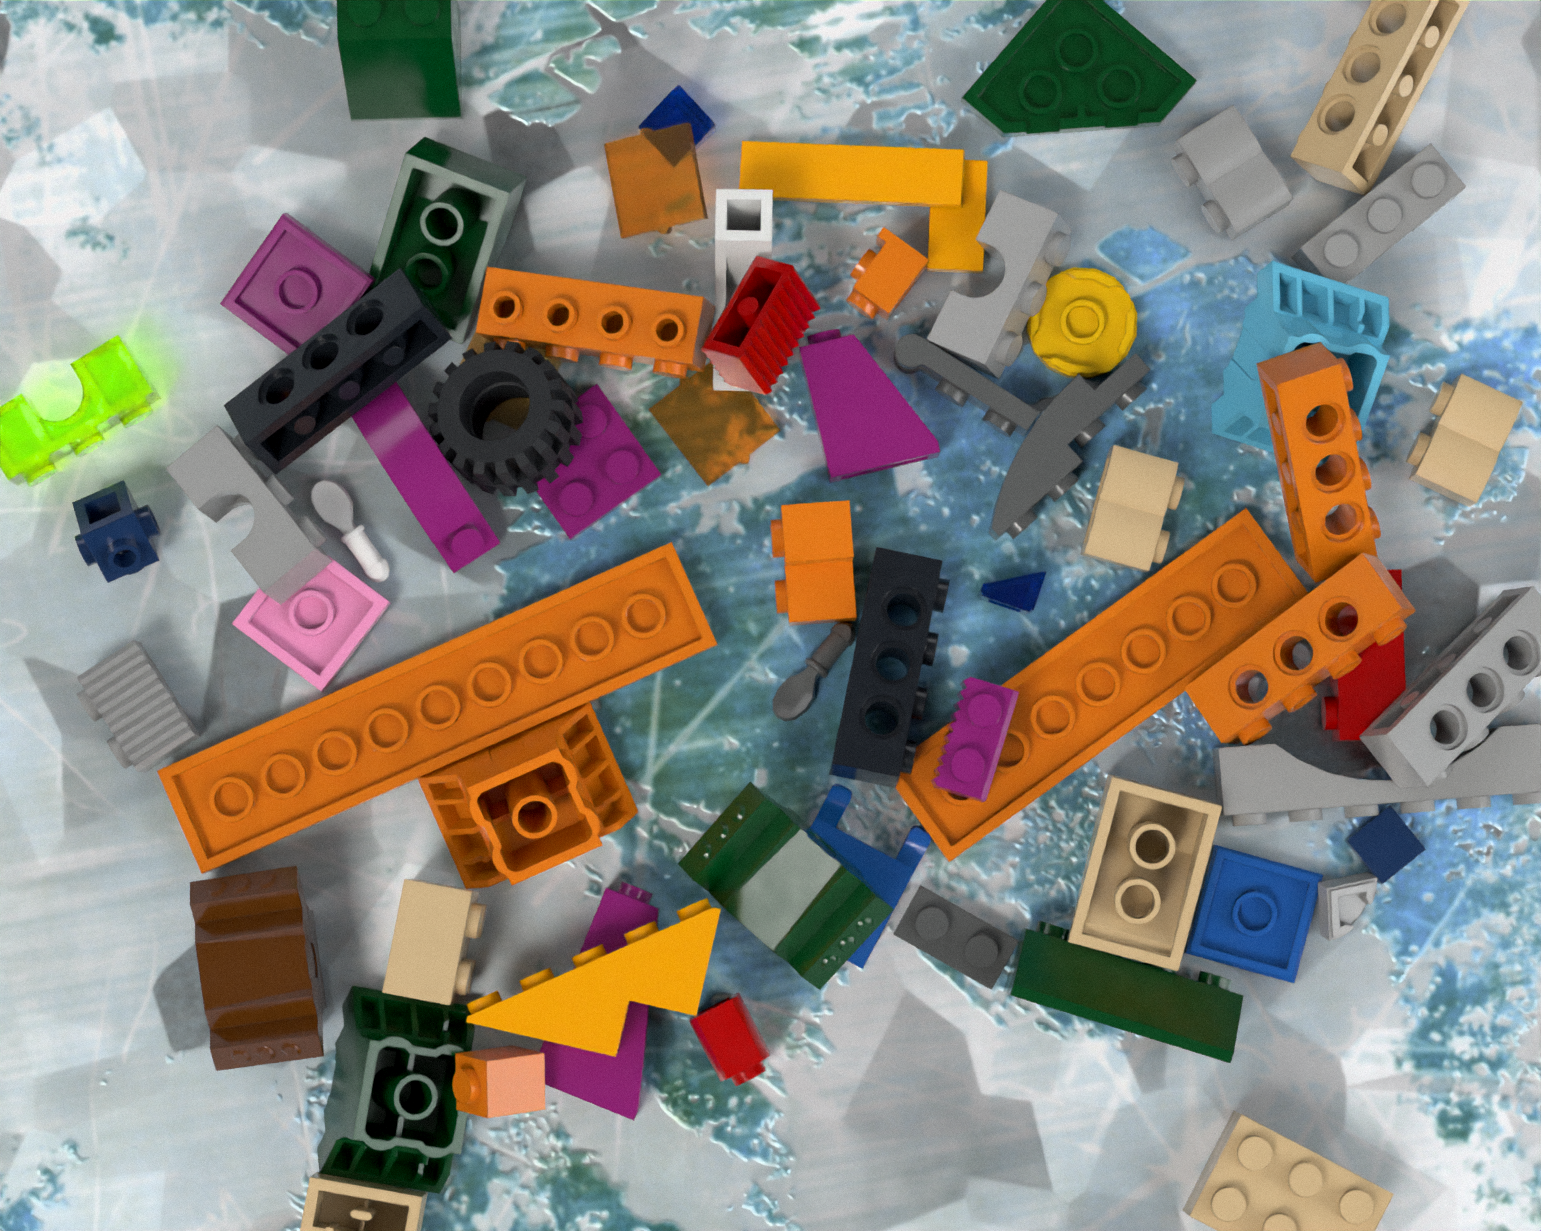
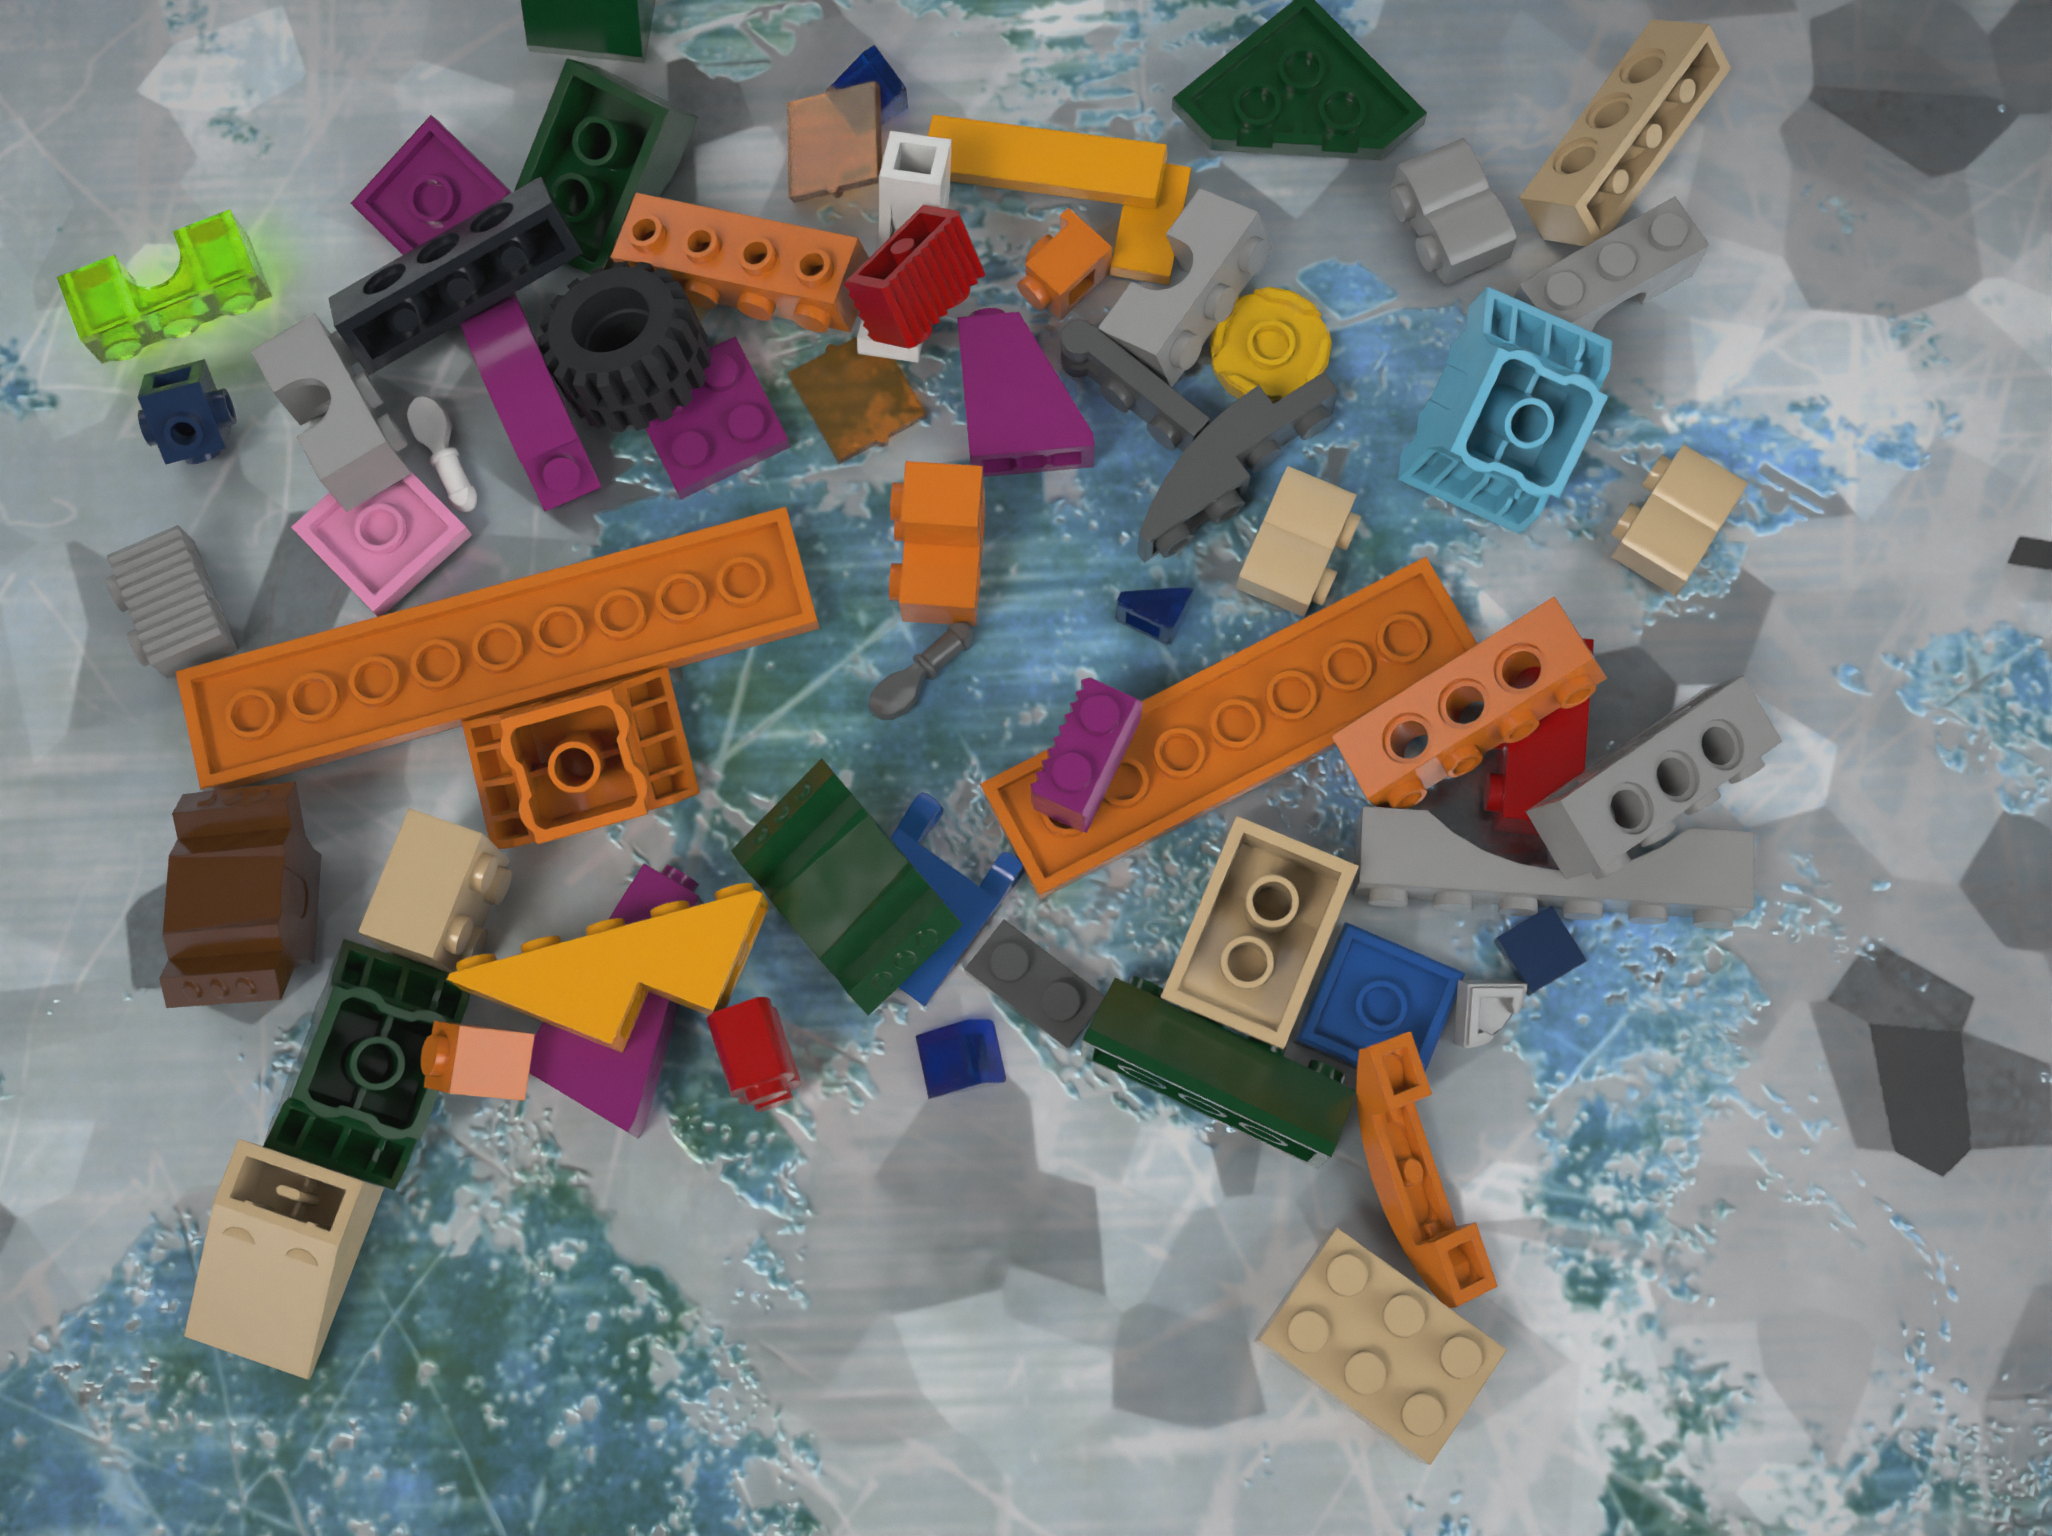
camera: 15 degrees right, 10 degrees down
black brick [829,547,950,788] -> none
orange brick [1256,342,1381,583] -> none
none -> clear blue slope [915,1019,1006,1099]
none -> orange slope [1356,1031,1498,1308]

